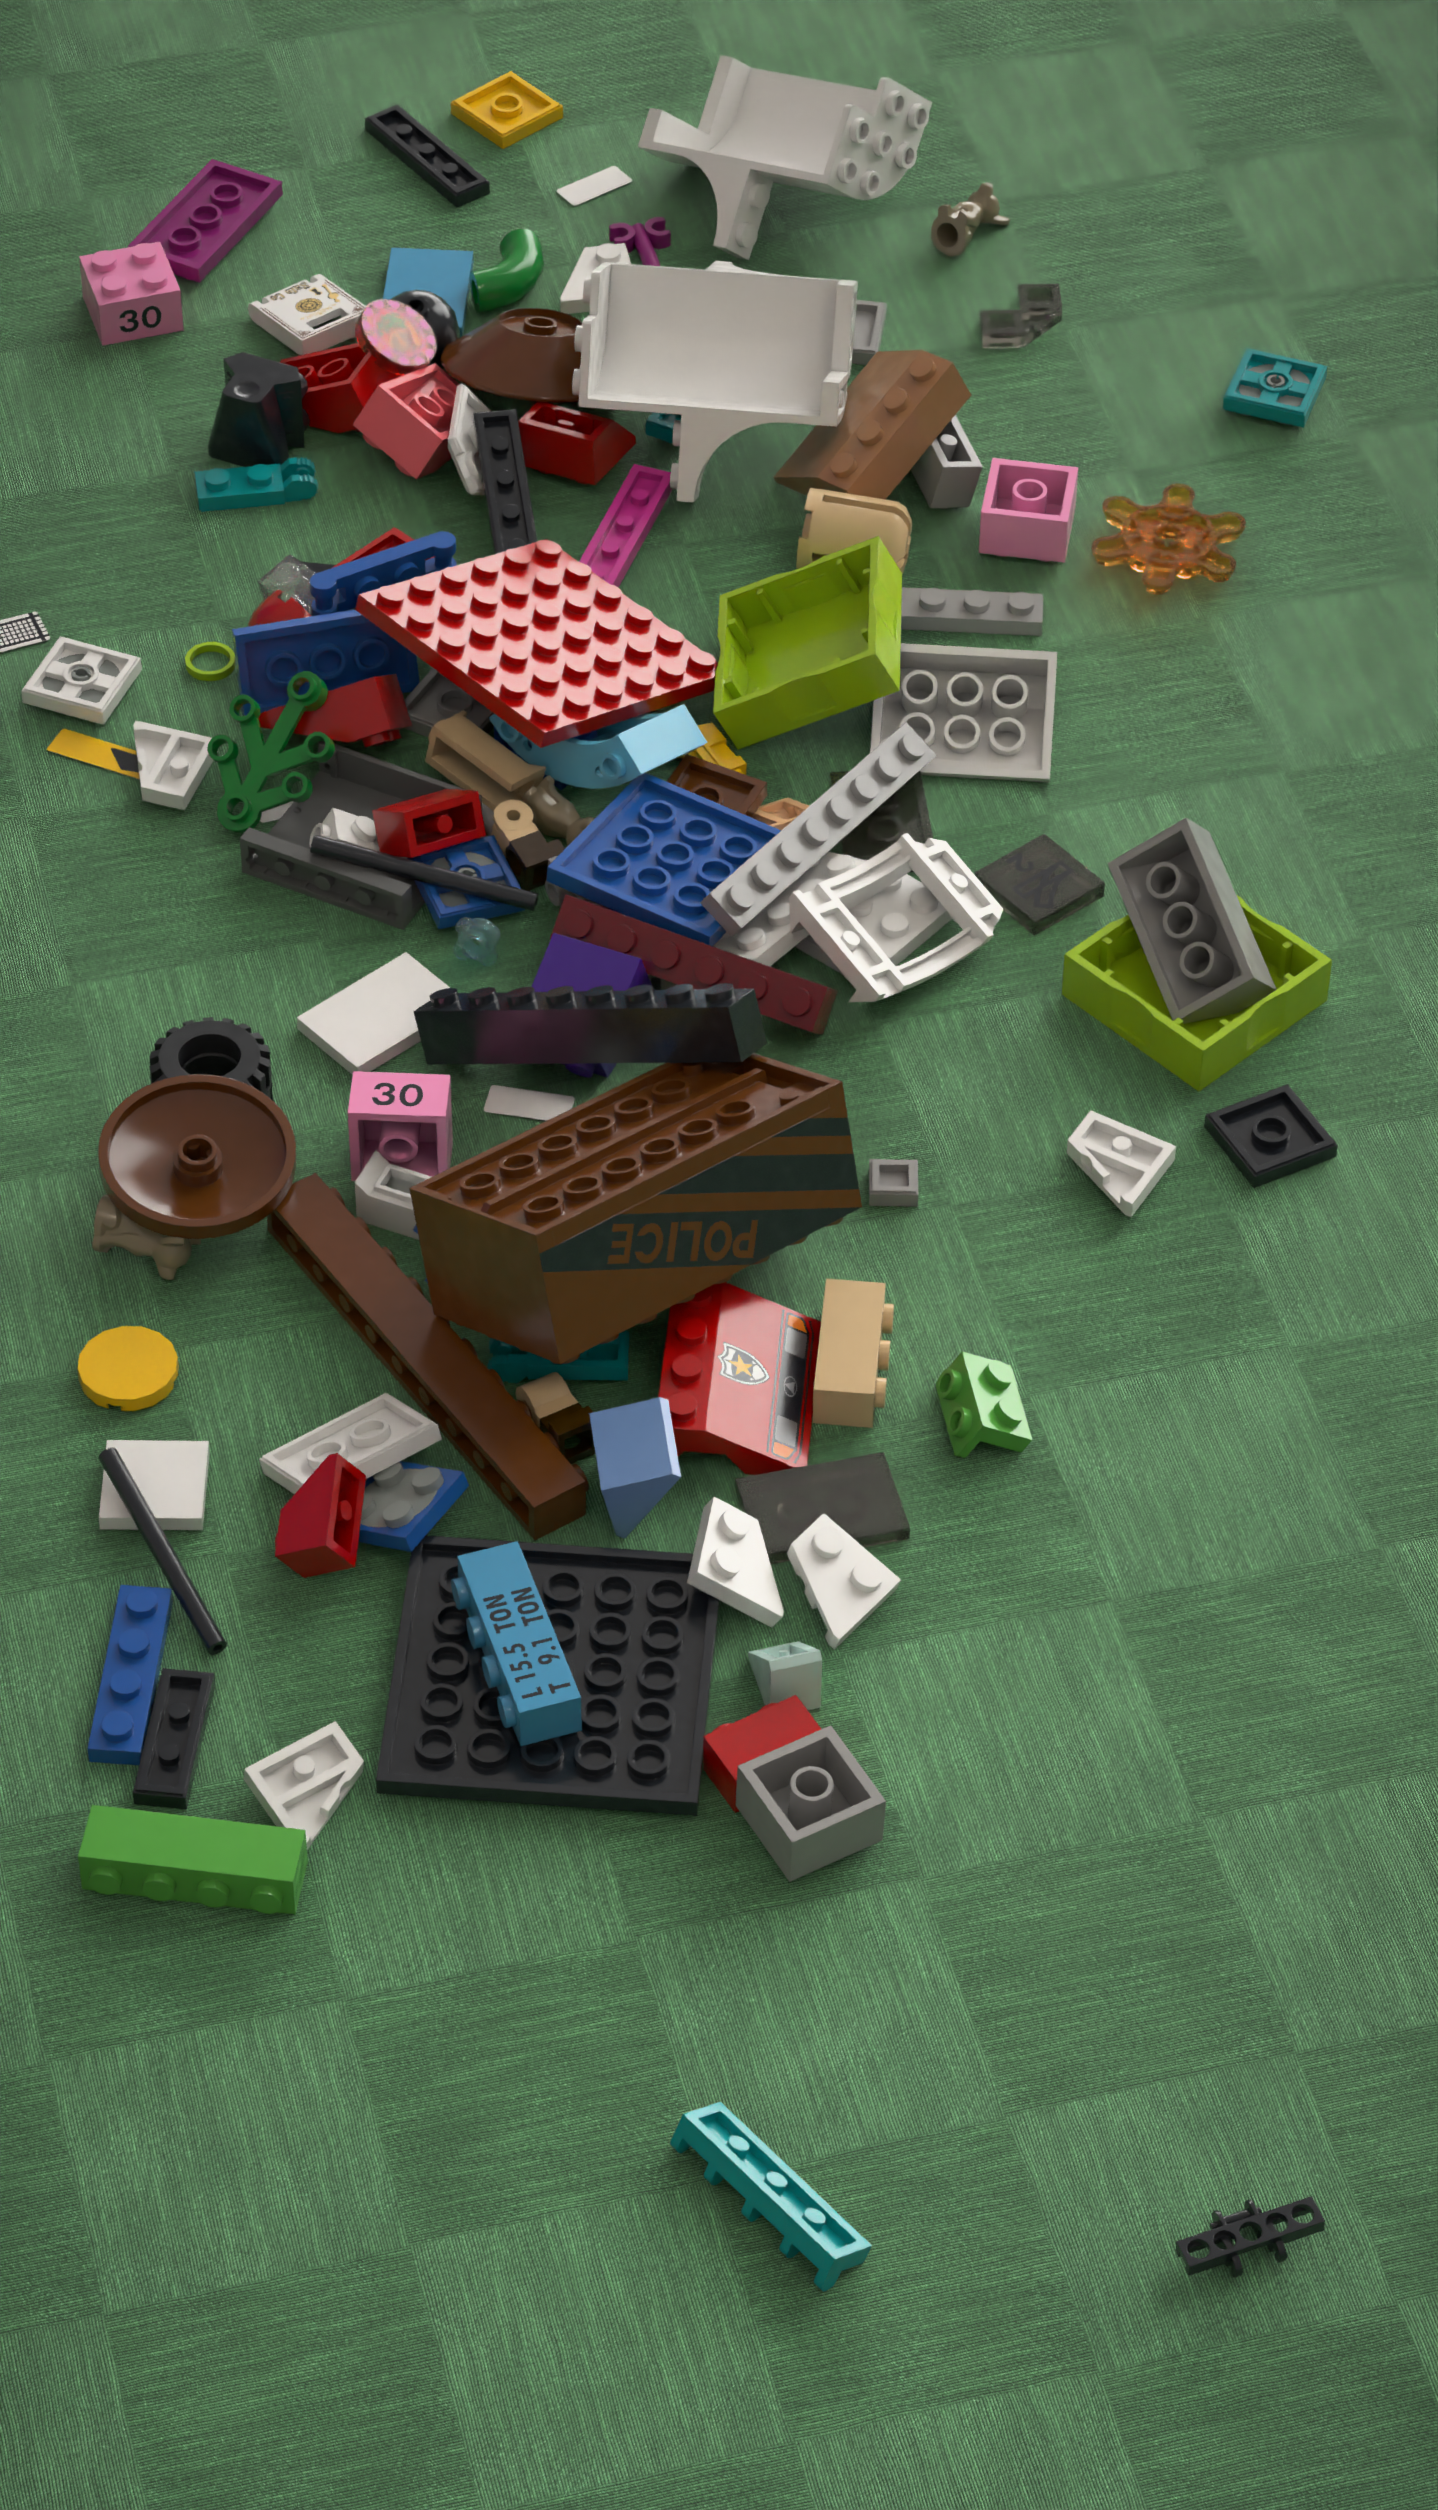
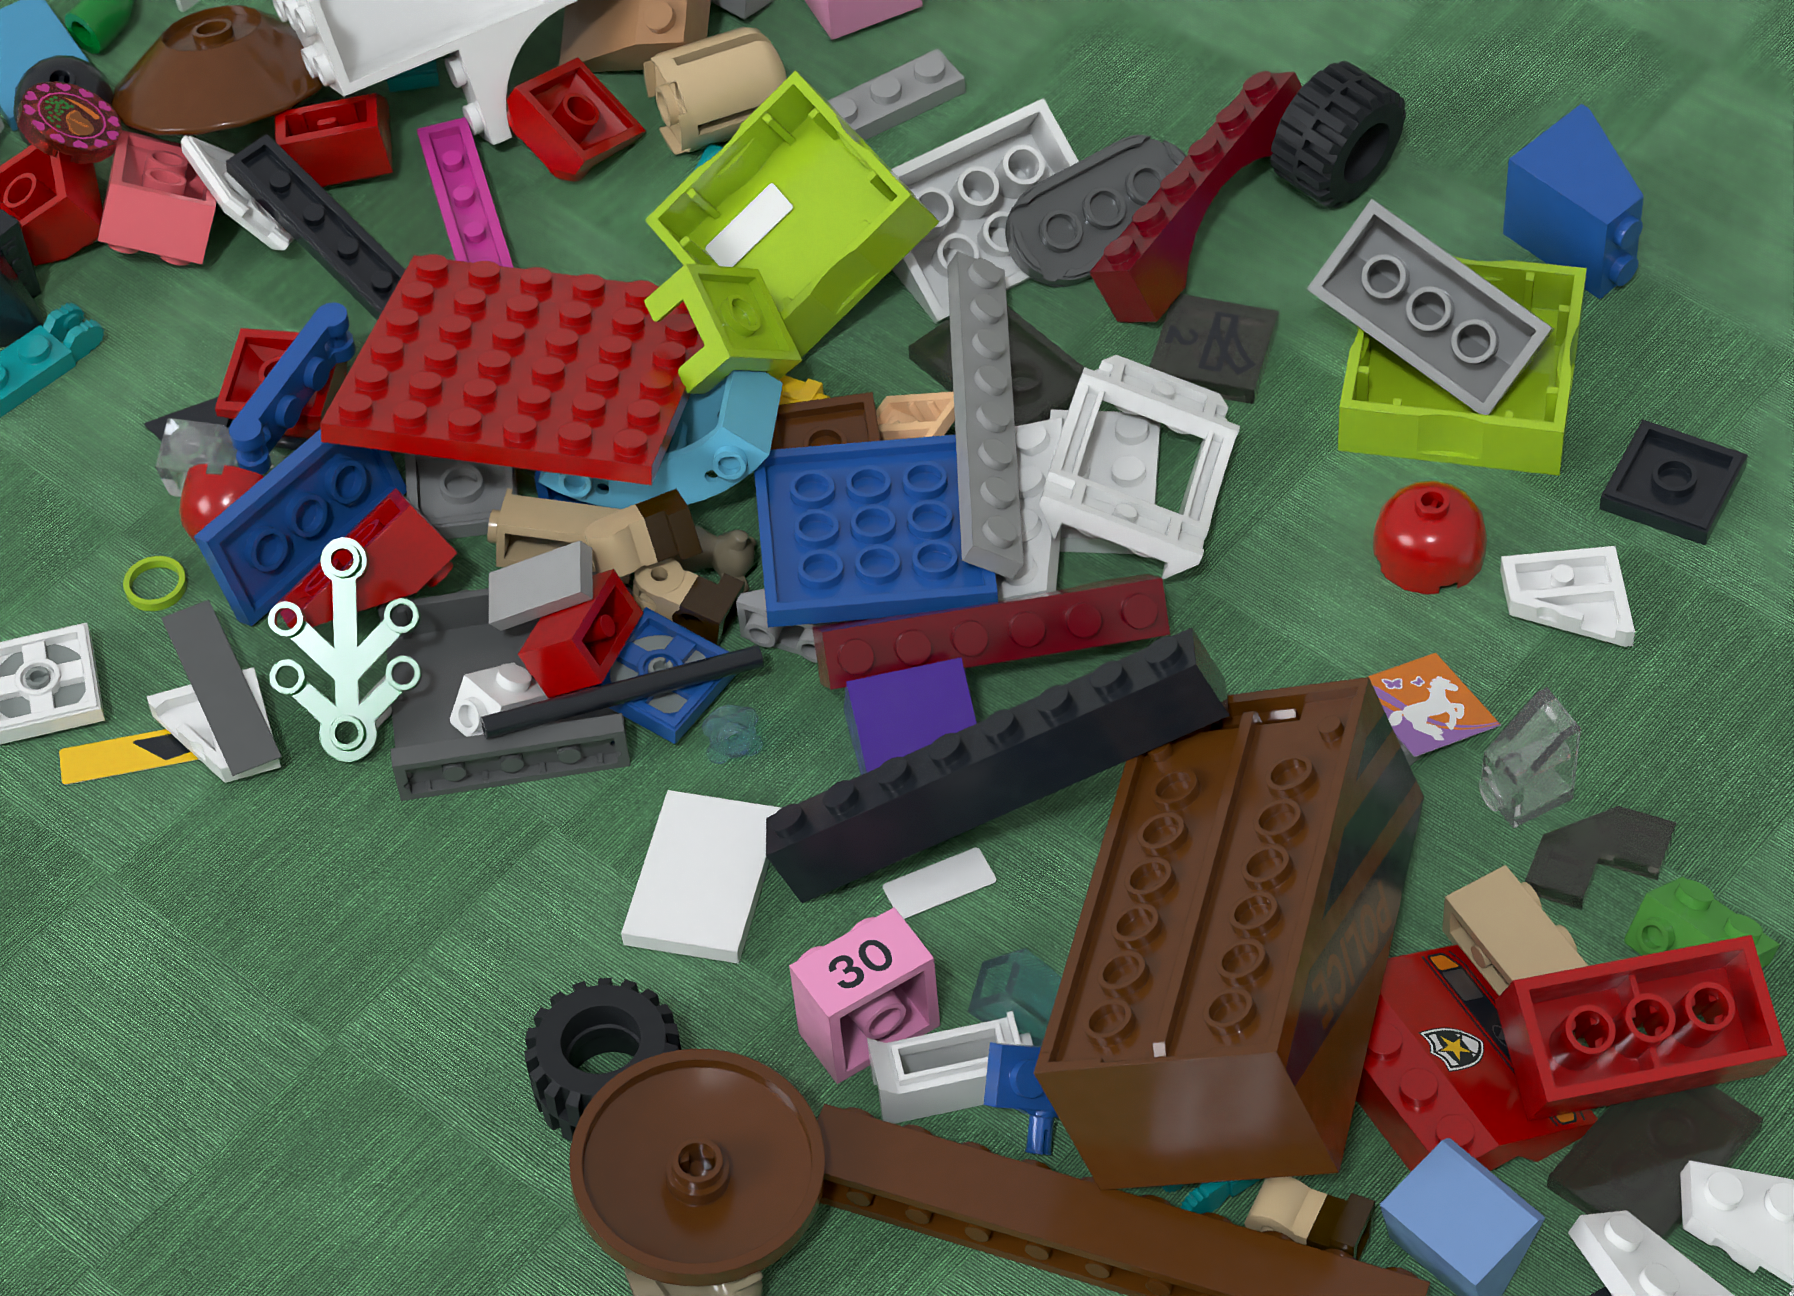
camera: 30 degrees left, 5 degrees up
none -> dark grey sticker [161,600,282,776]
none -> light grey tile [489,541,593,631]
none -> red slope [506,57,646,182]
none -> leg [584,488,703,577]
none -> lime panel [644,264,802,394]
none -> white sticker [705,183,793,267]
none -> dark grey tile [1005,135,1186,287]
none -> dark red arch [1089,71,1302,322]
none -> black tyre [1271,61,1406,208]
none -> sticker [1368,653,1501,757]
none -> red cylinder [1373,480,1487,595]
none -> clear slope [1478,687,1581,829]
none -> red brick [1495,935,1788,1121]
none -> blue slope [1503,104,1644,299]
none -> clear smoke tile [1525,806,1676,910]

